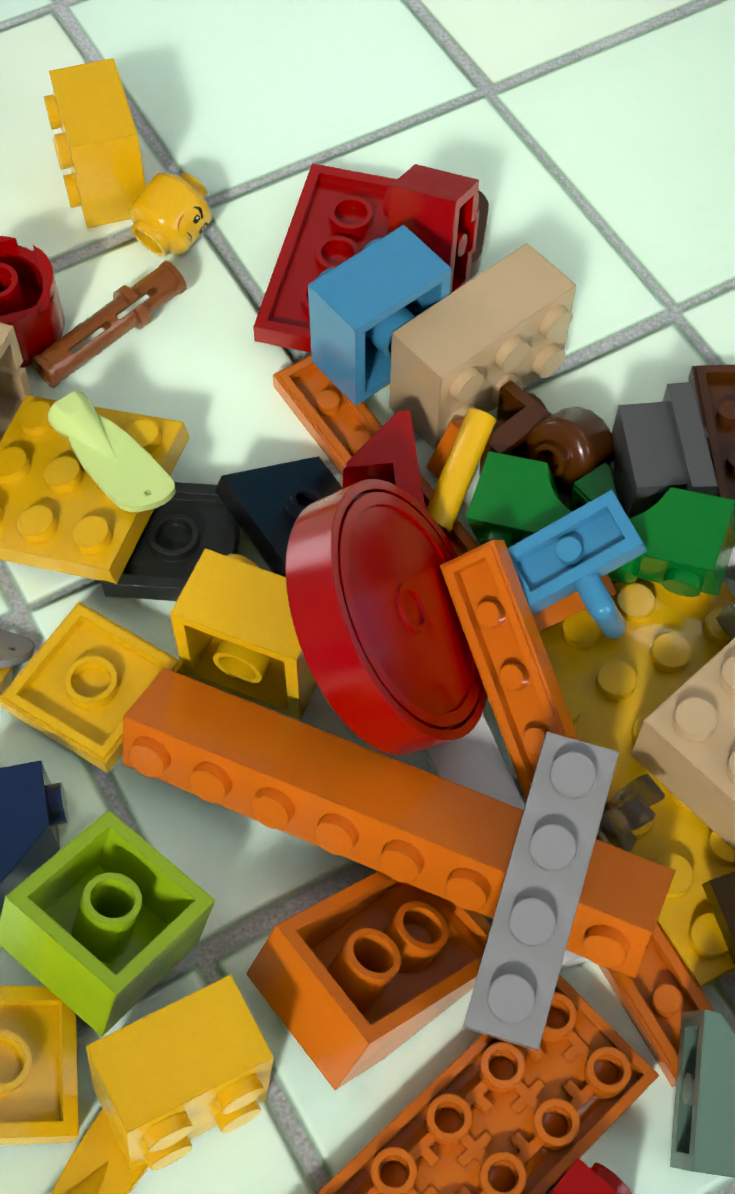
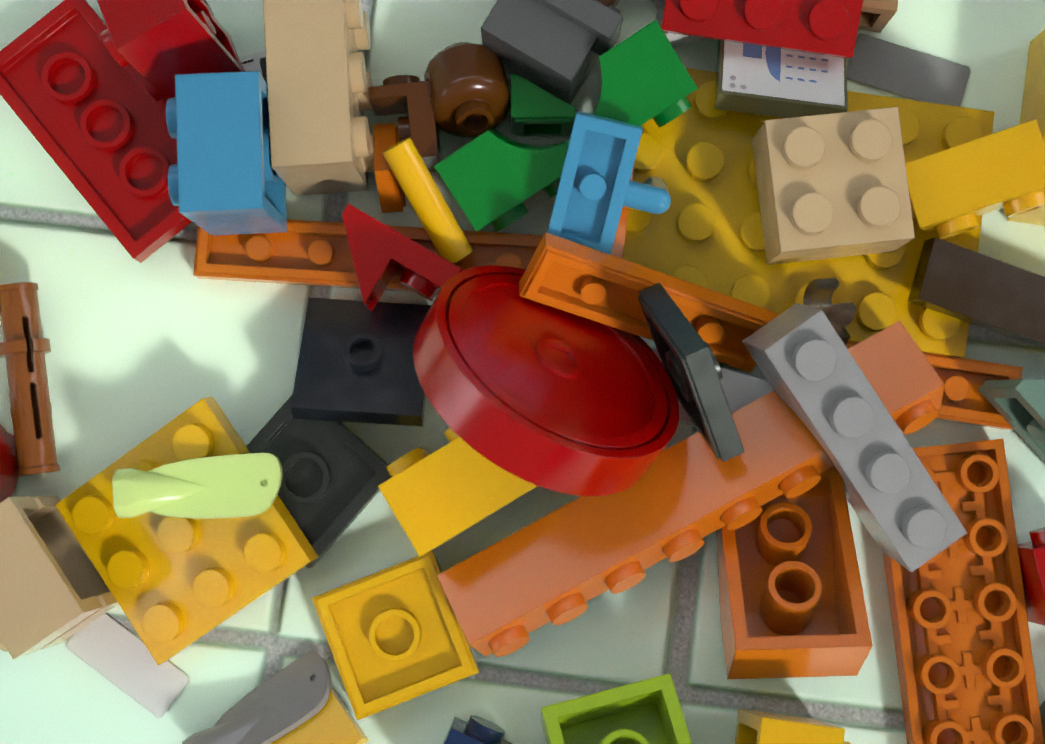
camera: 50 degrees left, 25 degrees up
none -> pearl dark grey plate [638,282,744,462]

